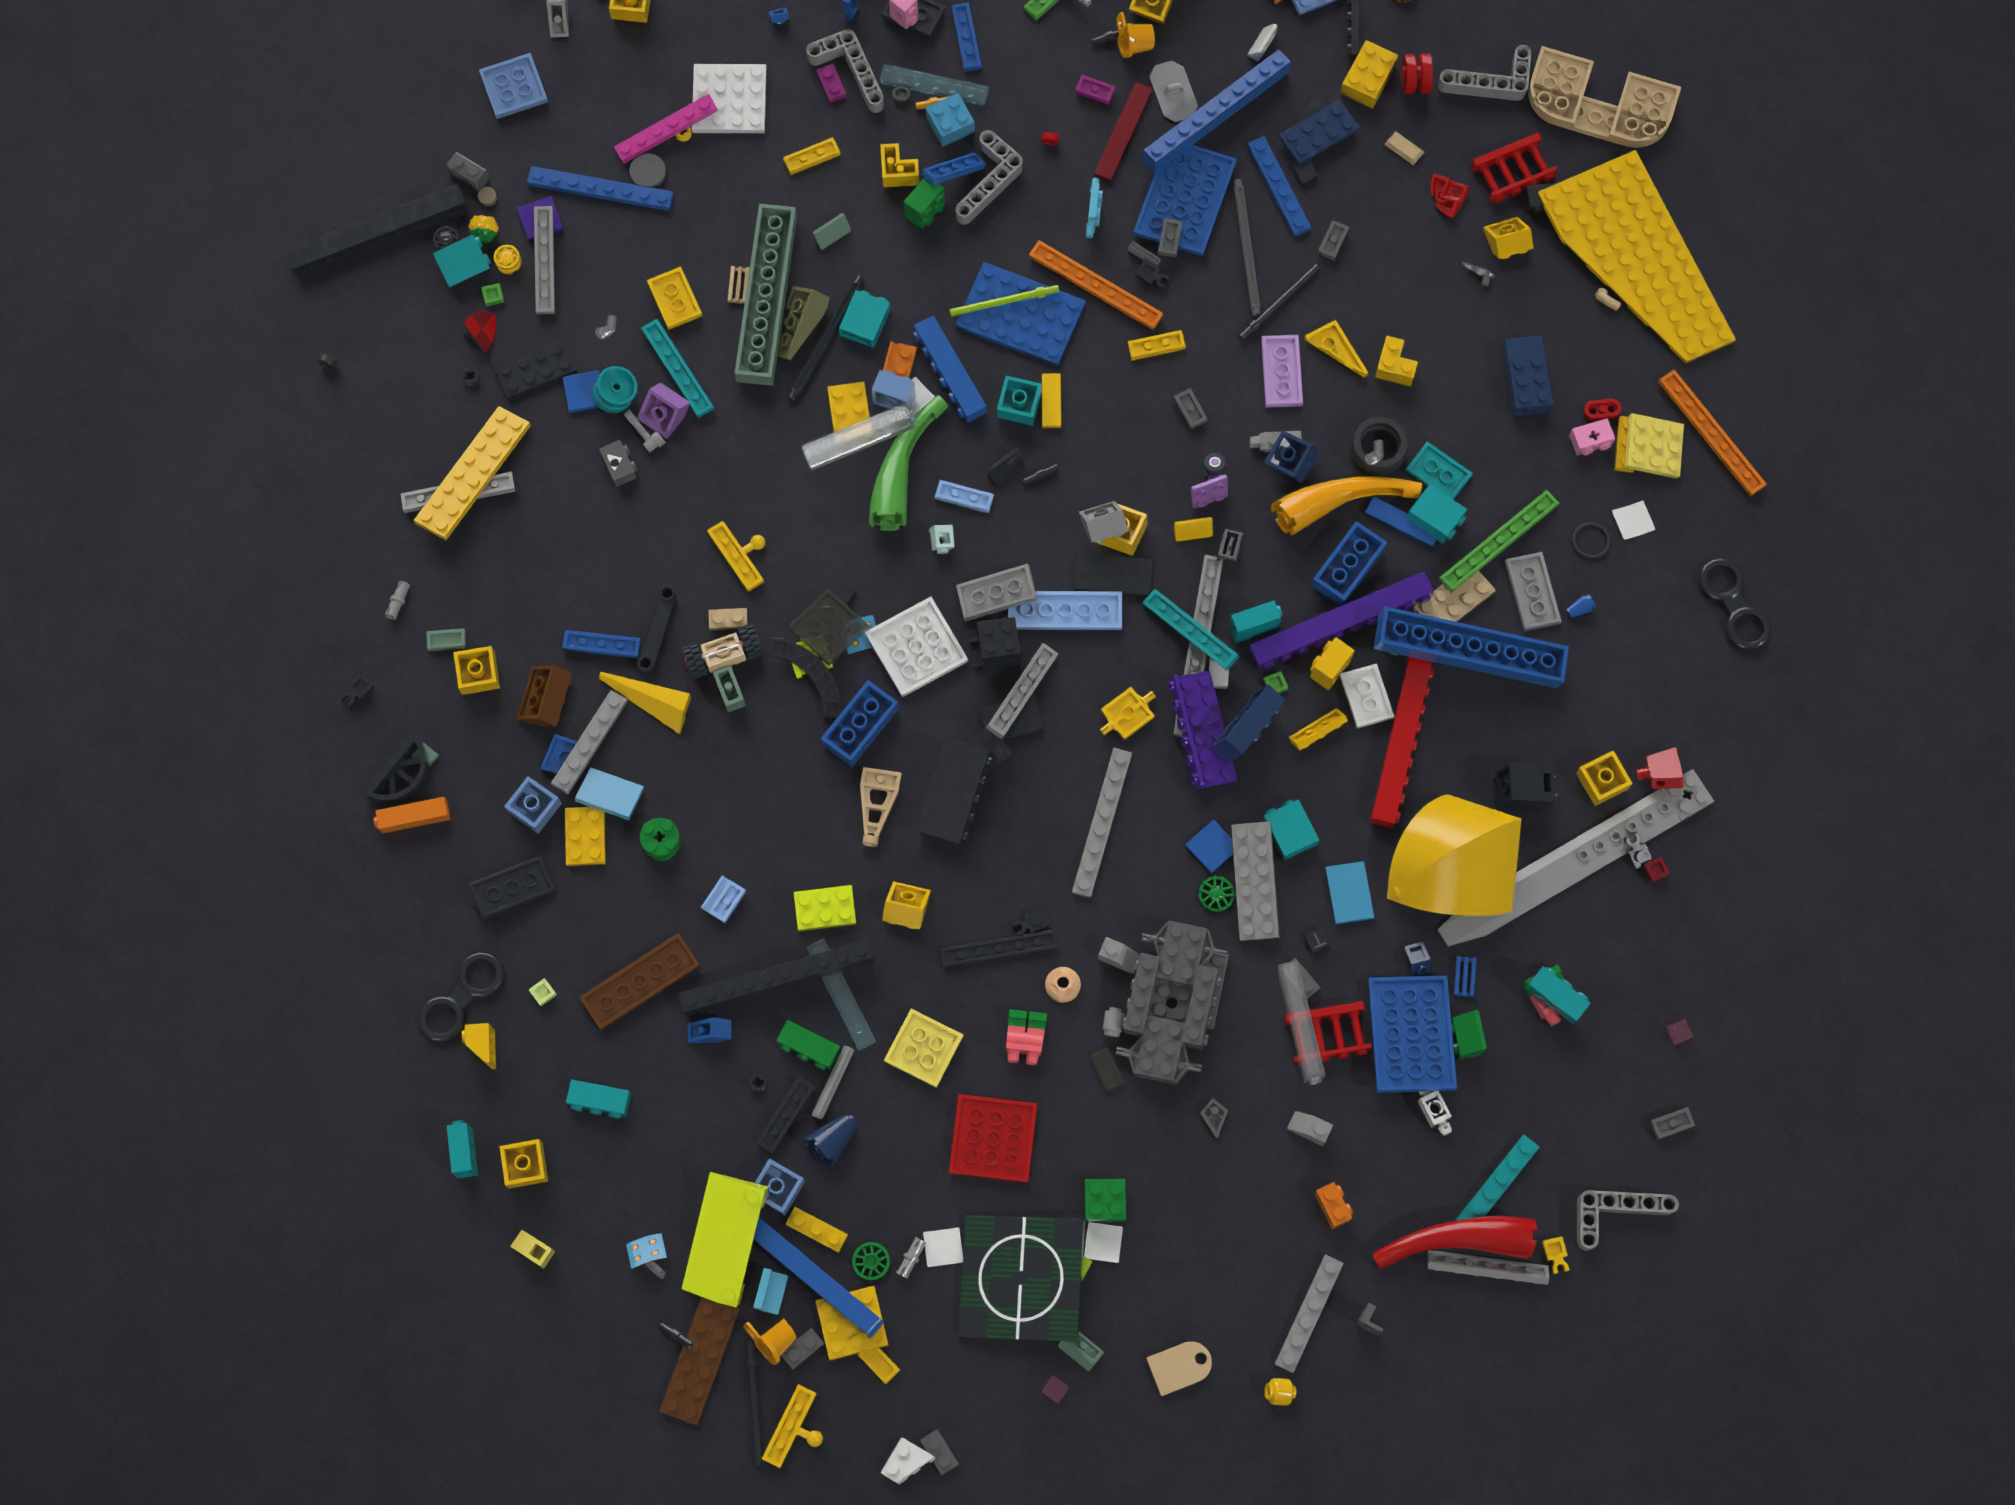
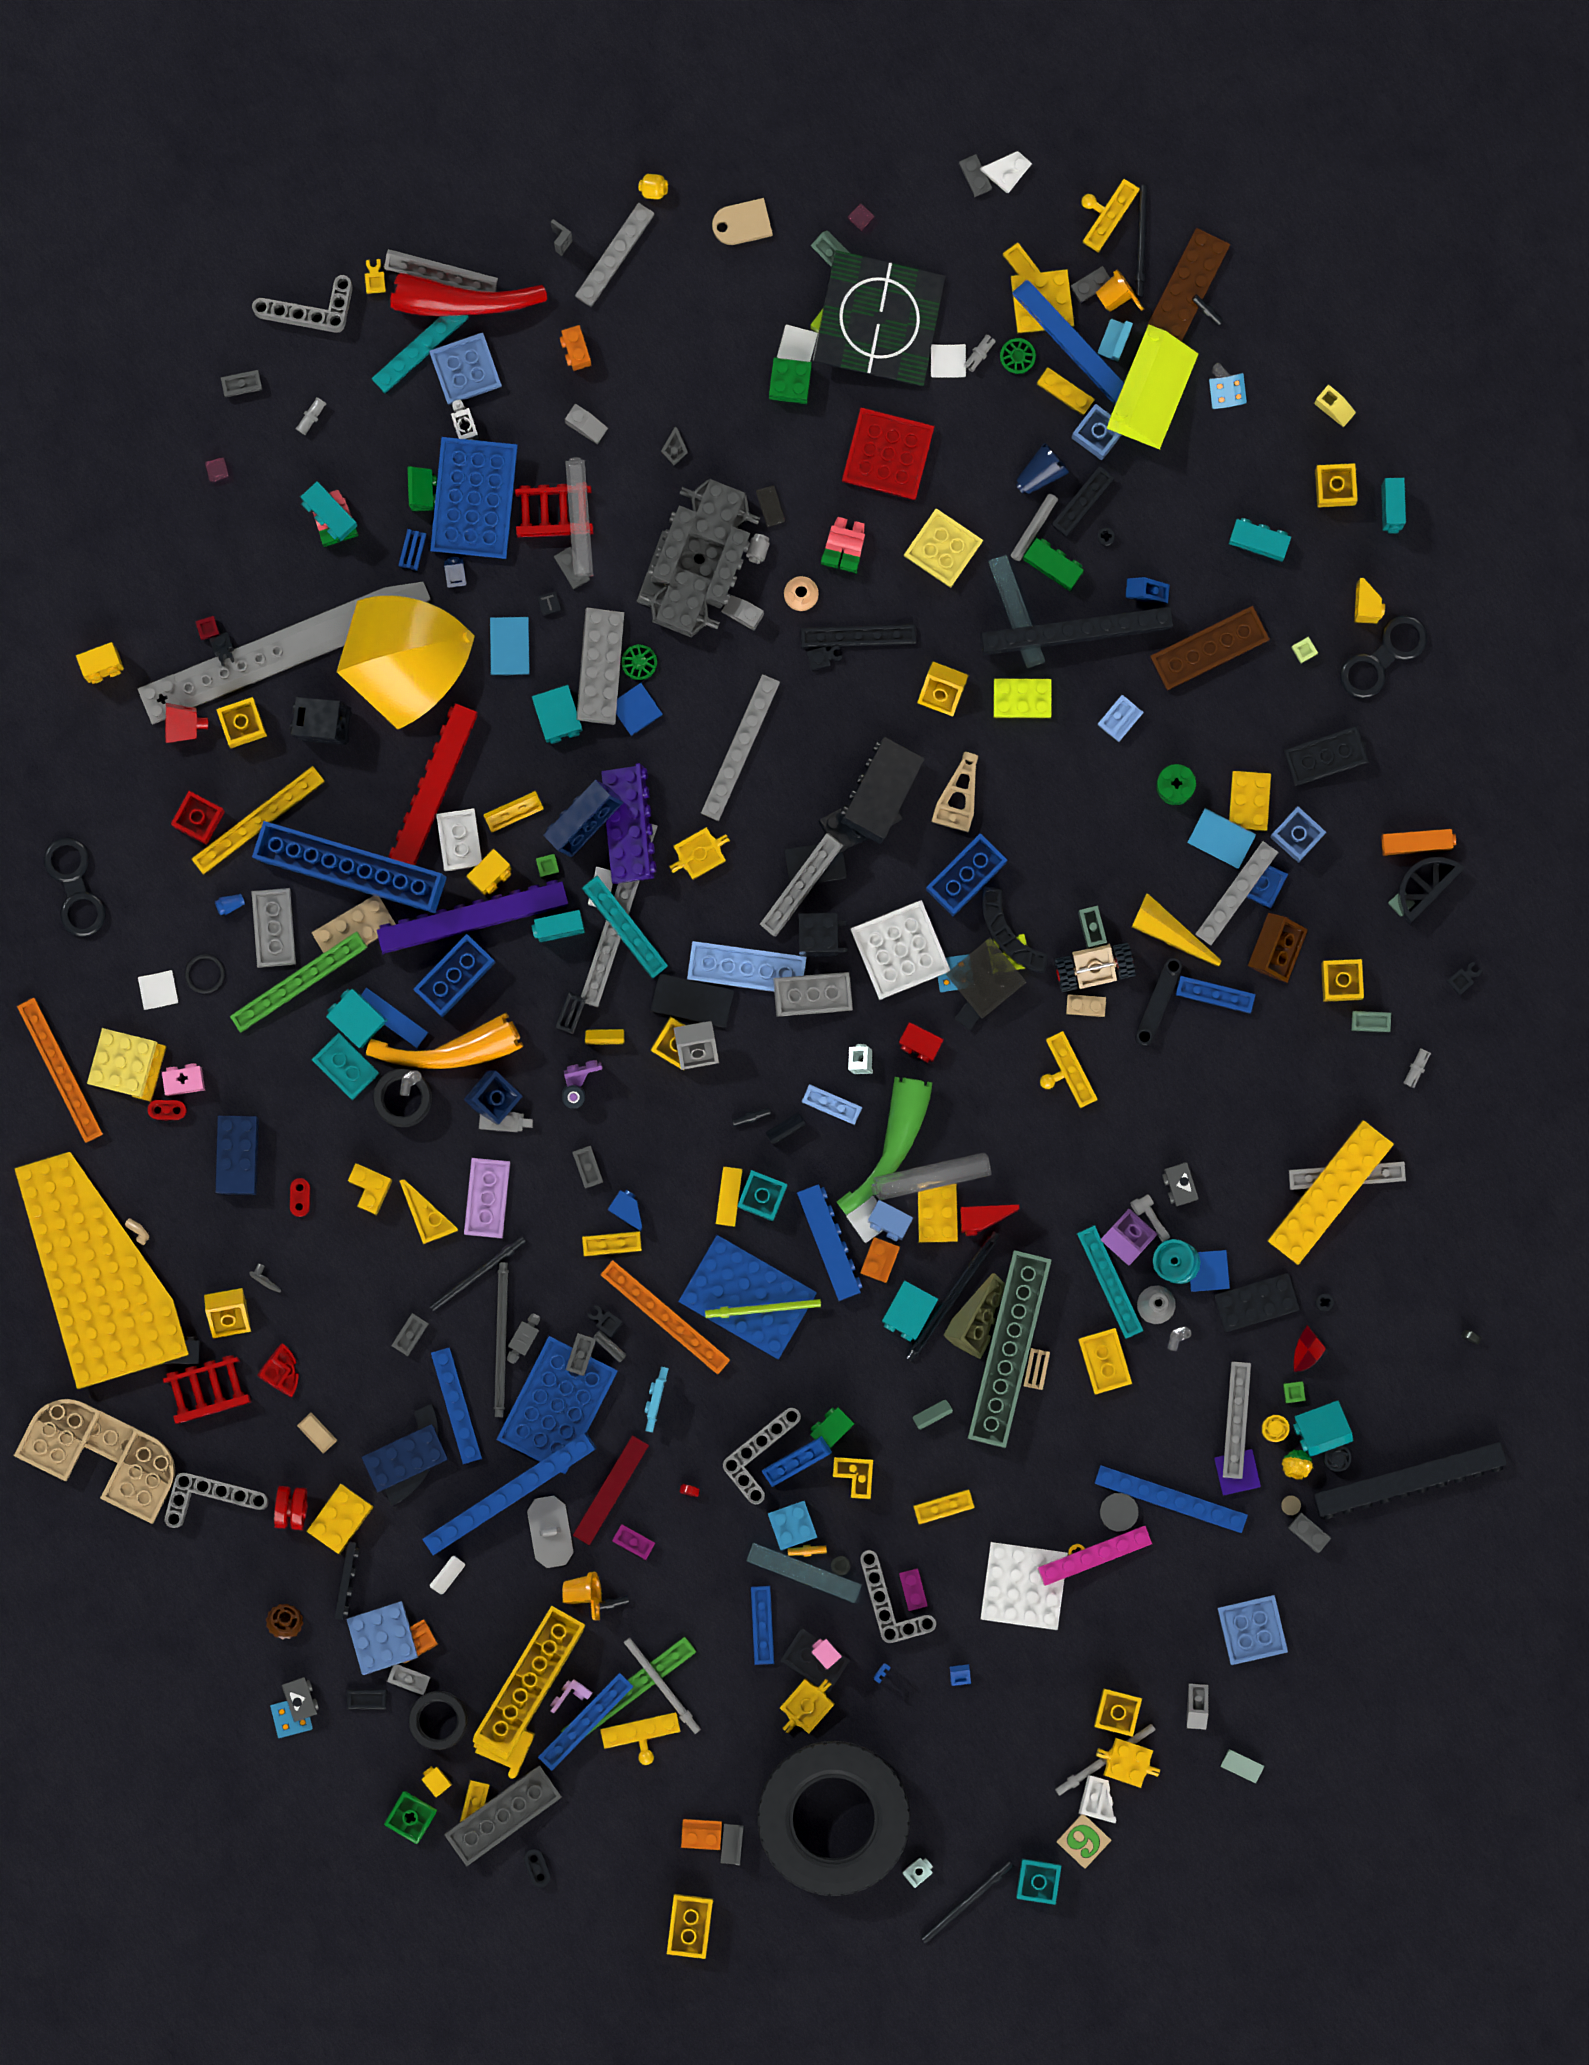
camera: 170 degrees left, 10 degrees up
none -> yellow brick [76,642,124,684]
none -> red brick [171,791,225,845]
none -> yellow tile [192,766,325,875]
none -> red plate [290,1178,310,1217]
none -> light grey pin [295,397,326,435]
none -> medium blue plate [429,333,502,405]
none -> dark grey piece [507,1313,540,1364]
none -> blue slope [608,1190,643,1232]
none -> red brick [899,1022,944,1063]
none -> red slope [960,1205,1019,1236]
none -> light grey cone [1137,1286,1176,1324]

